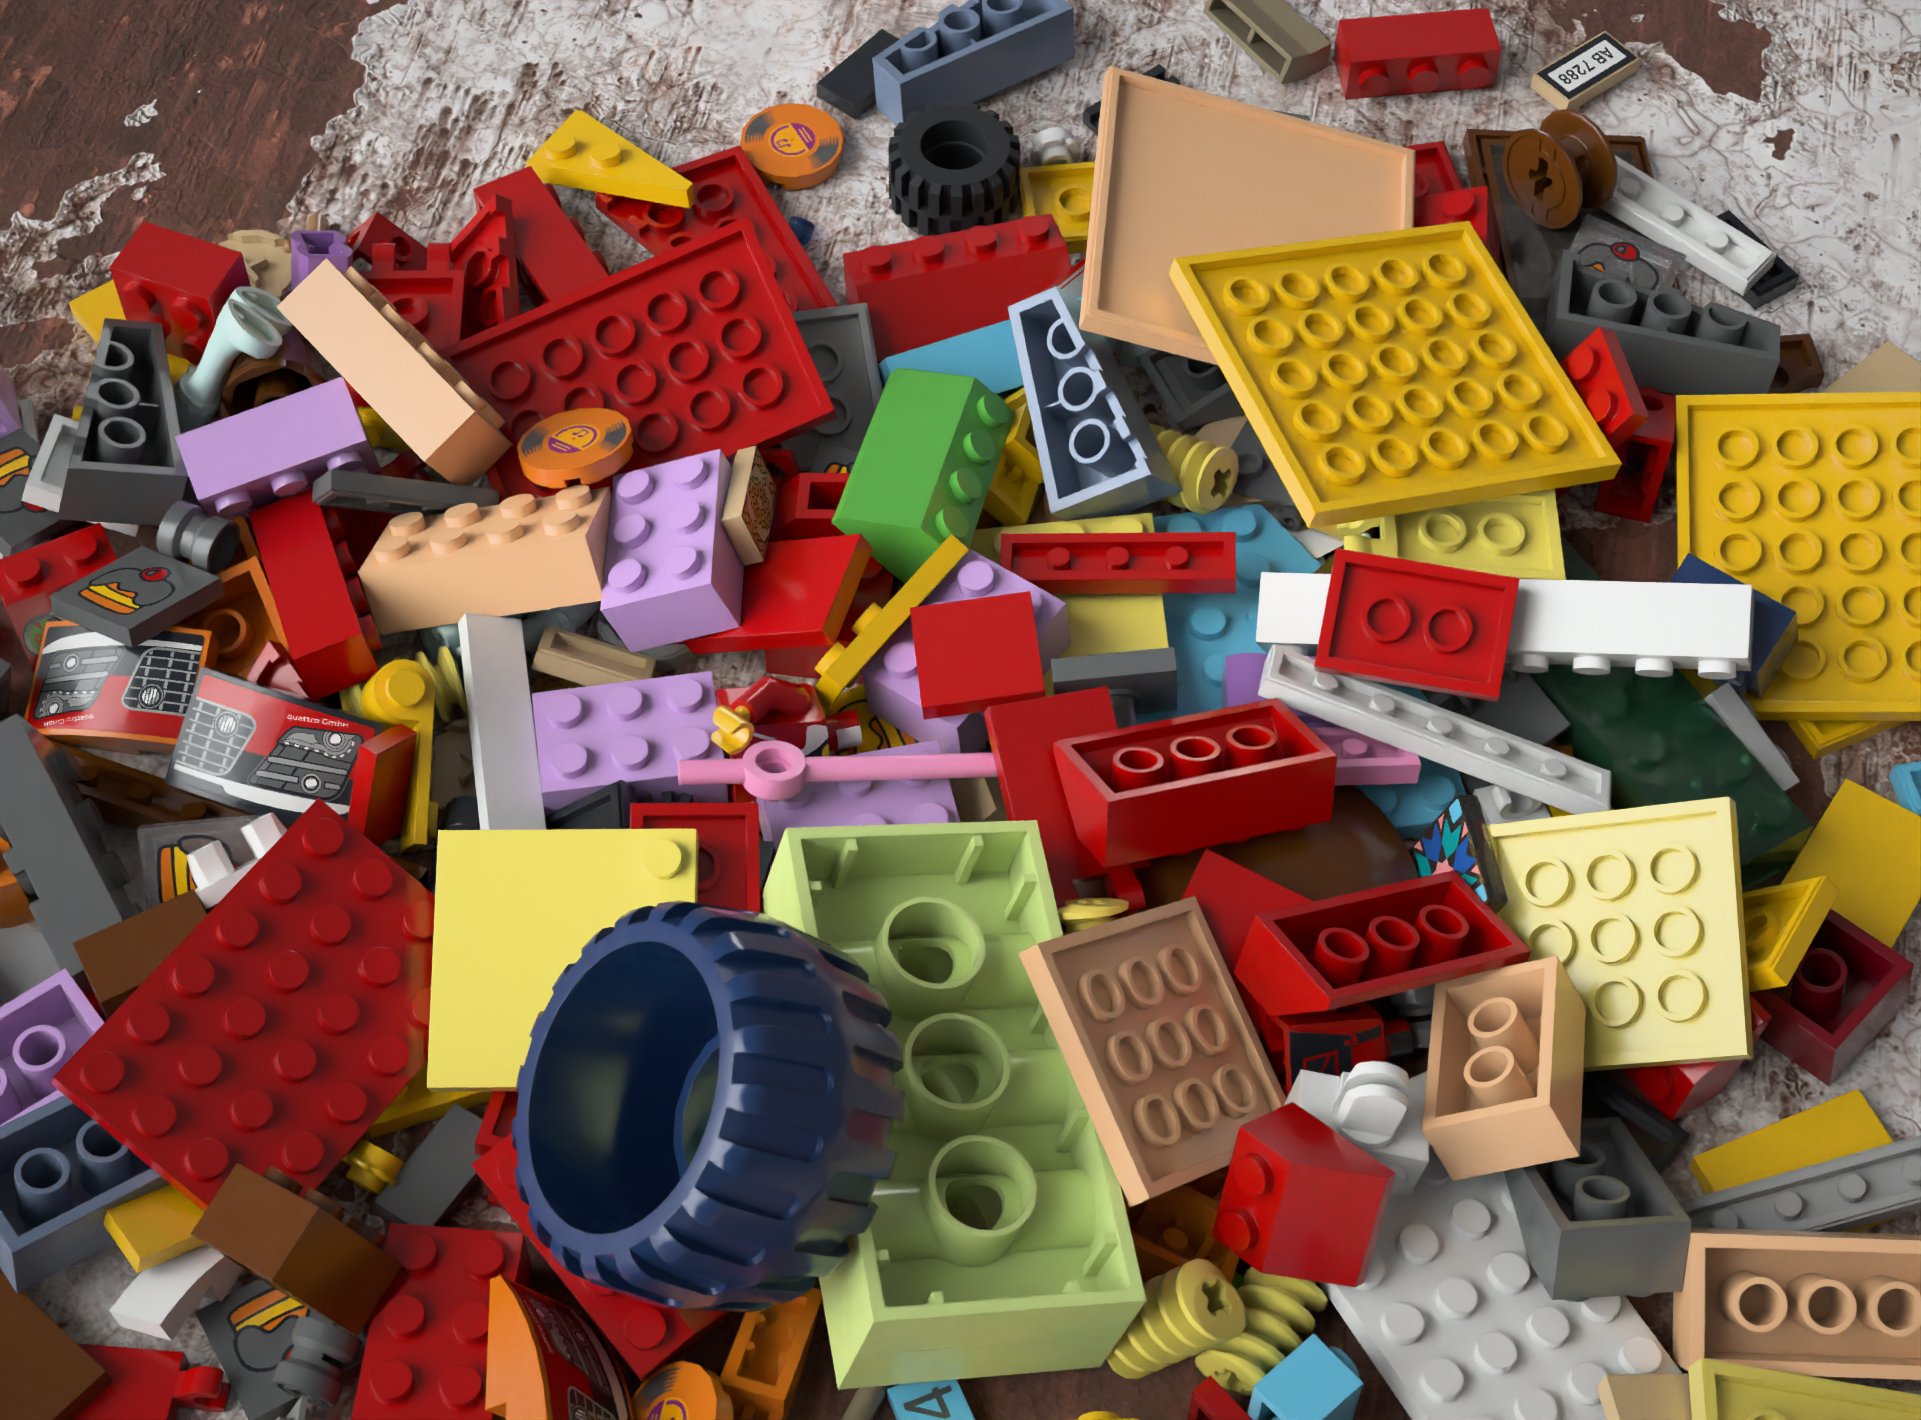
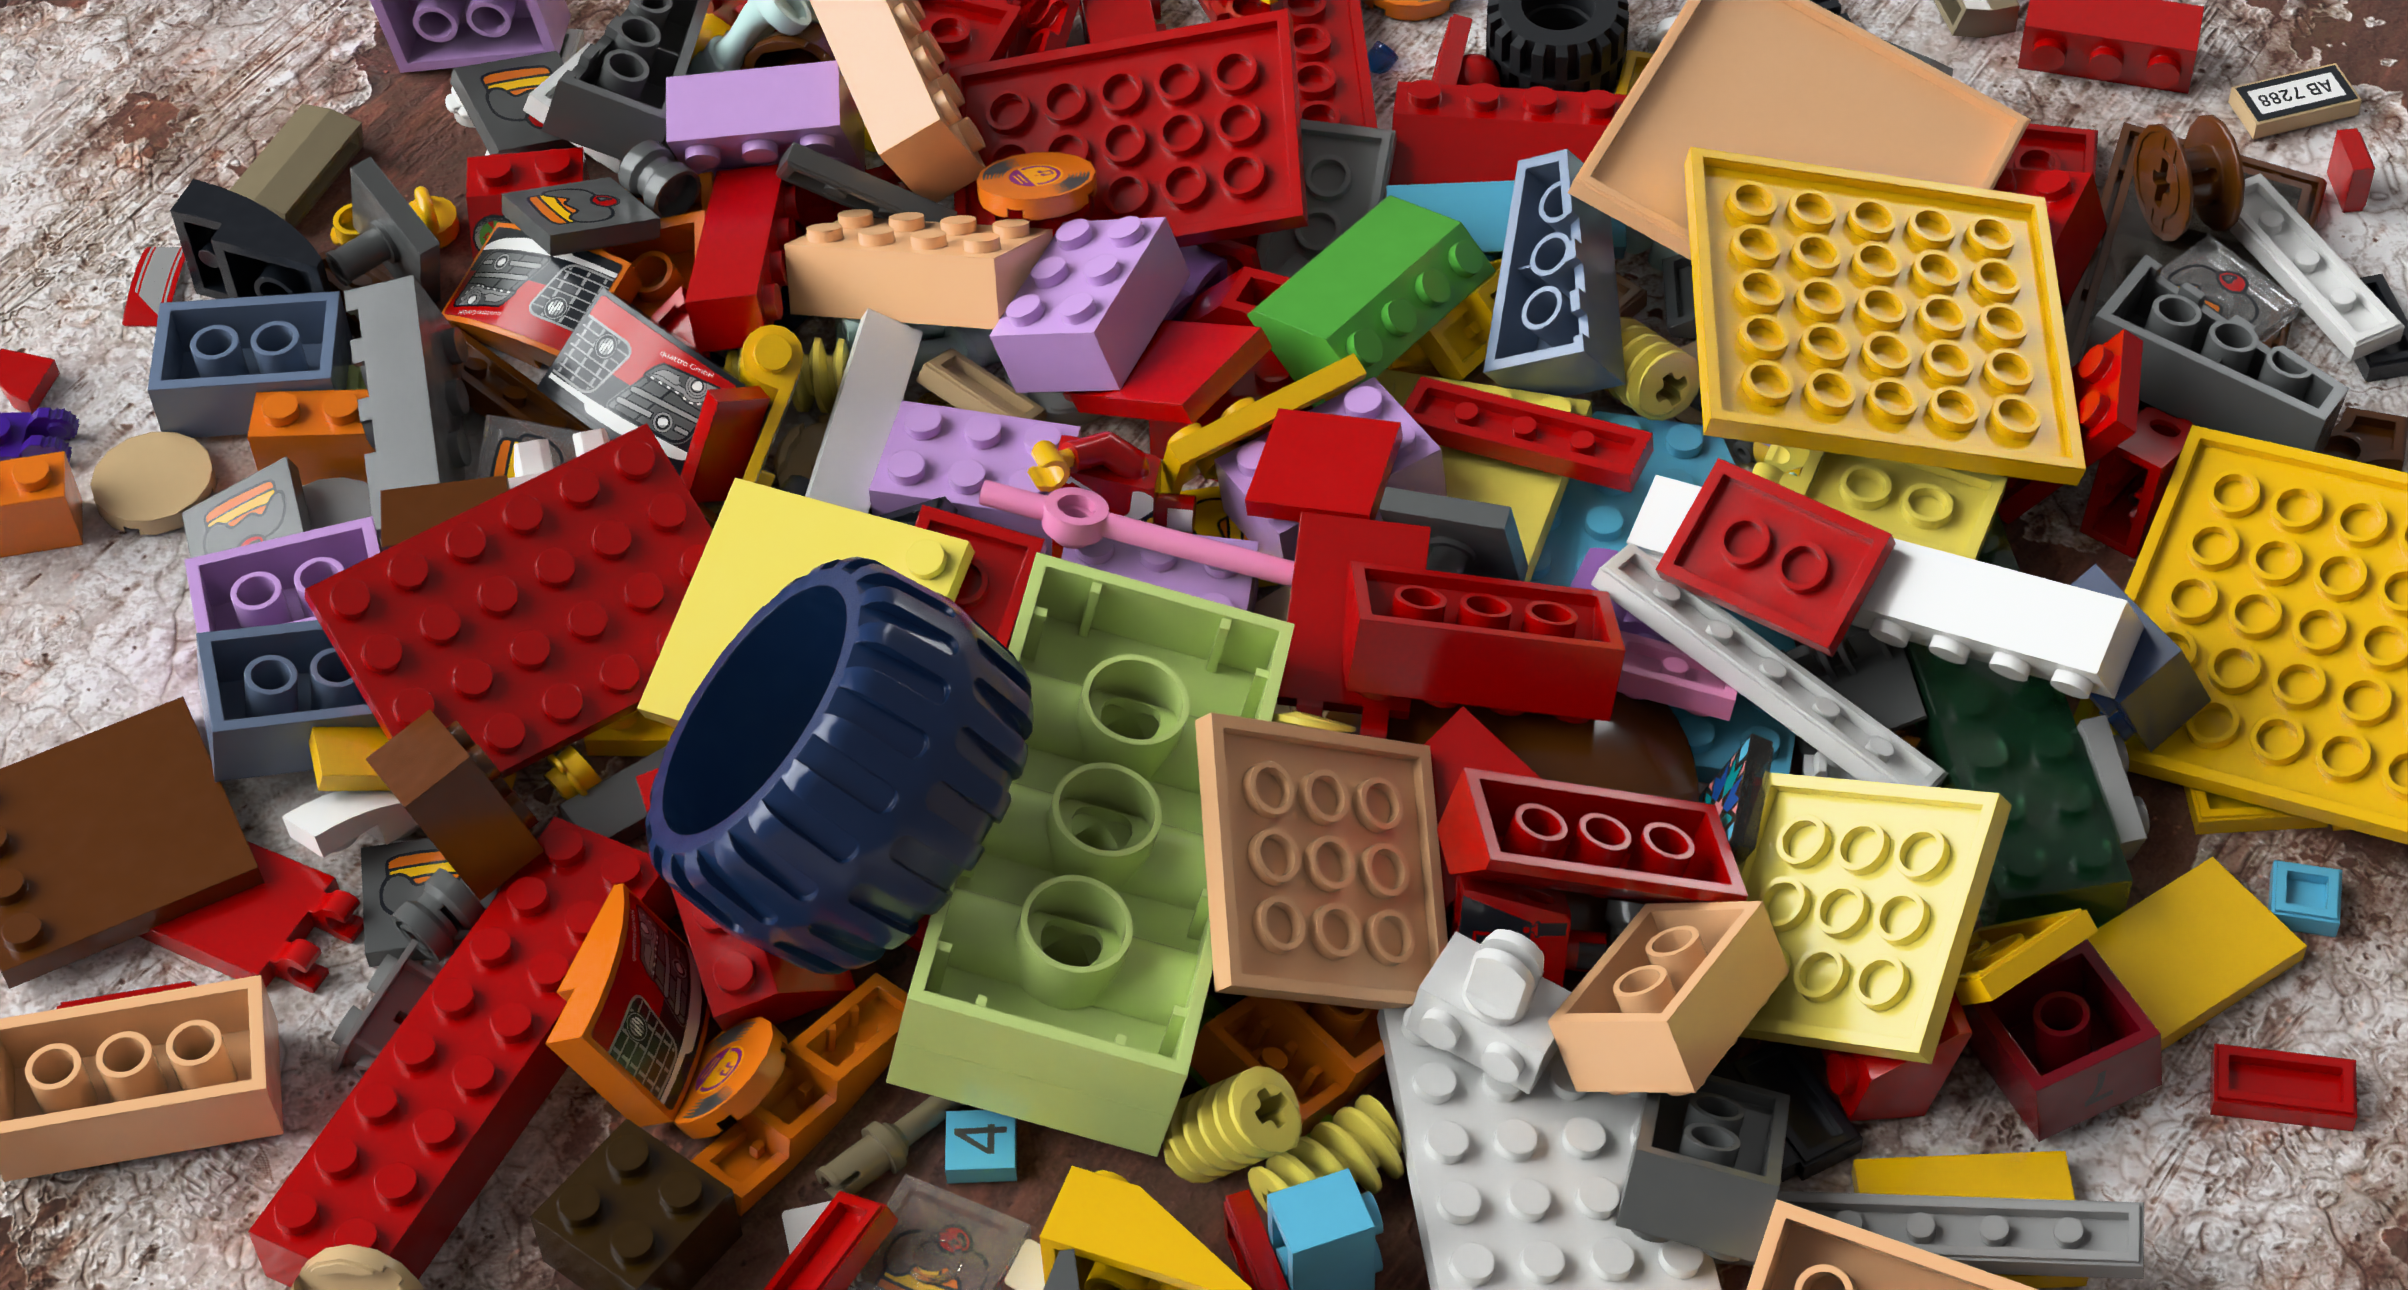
camera: 25 degrees right, 5 degrees down
tan tile [721,446,778,566] -> none
red slope [1211,1102,1396,1287] -> none
none -> red tile [1431,14,1501,87]
none -> red tile [2327,128,2375,213]

